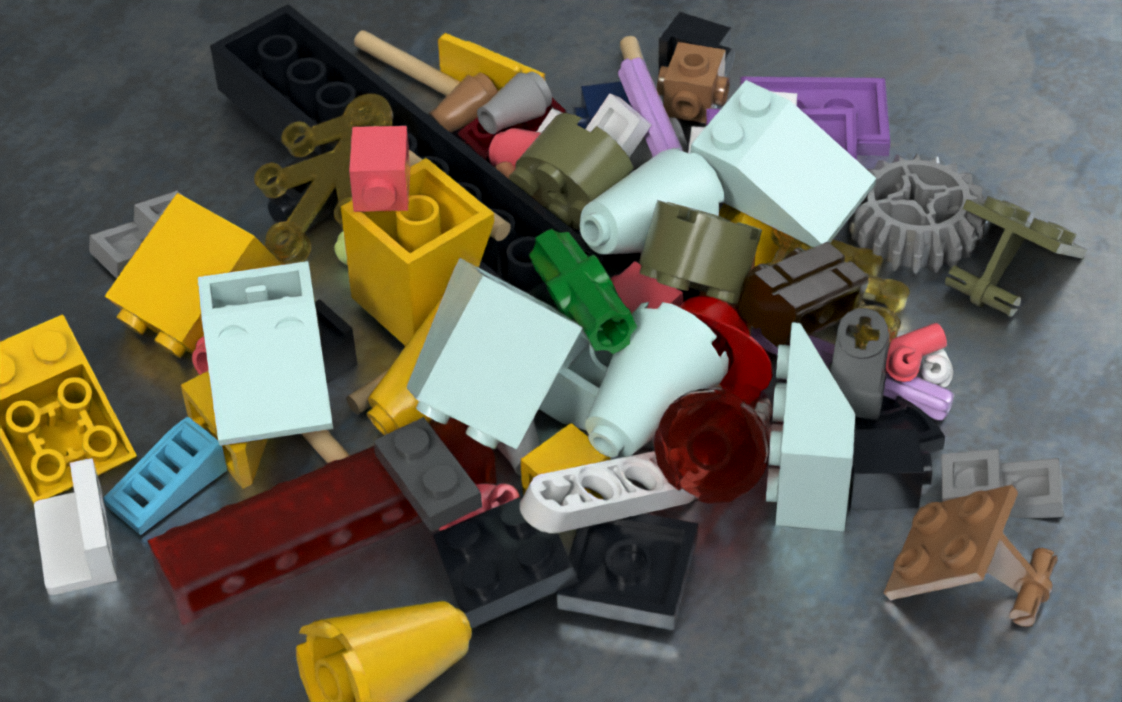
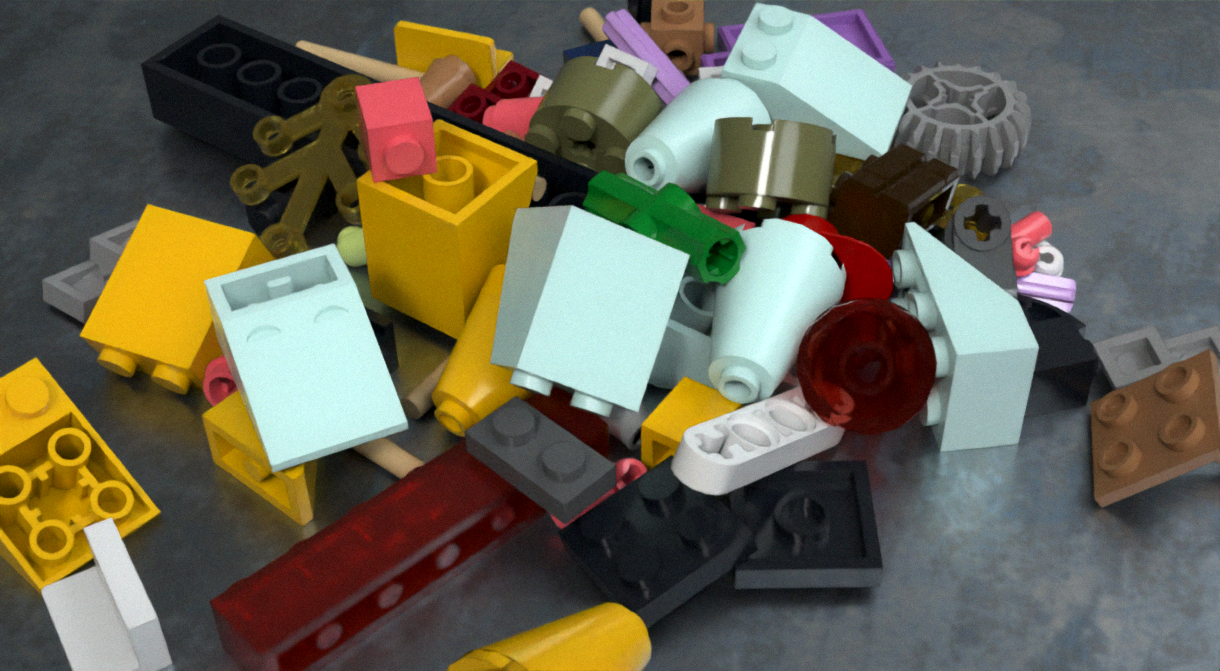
camera: 15 degrees left, 5 degrees down
medium azure slope [103,417,227,535] -> none
light grey cone [477,72,552,134] -> none
olive plate [945,196,1088,317] -> none

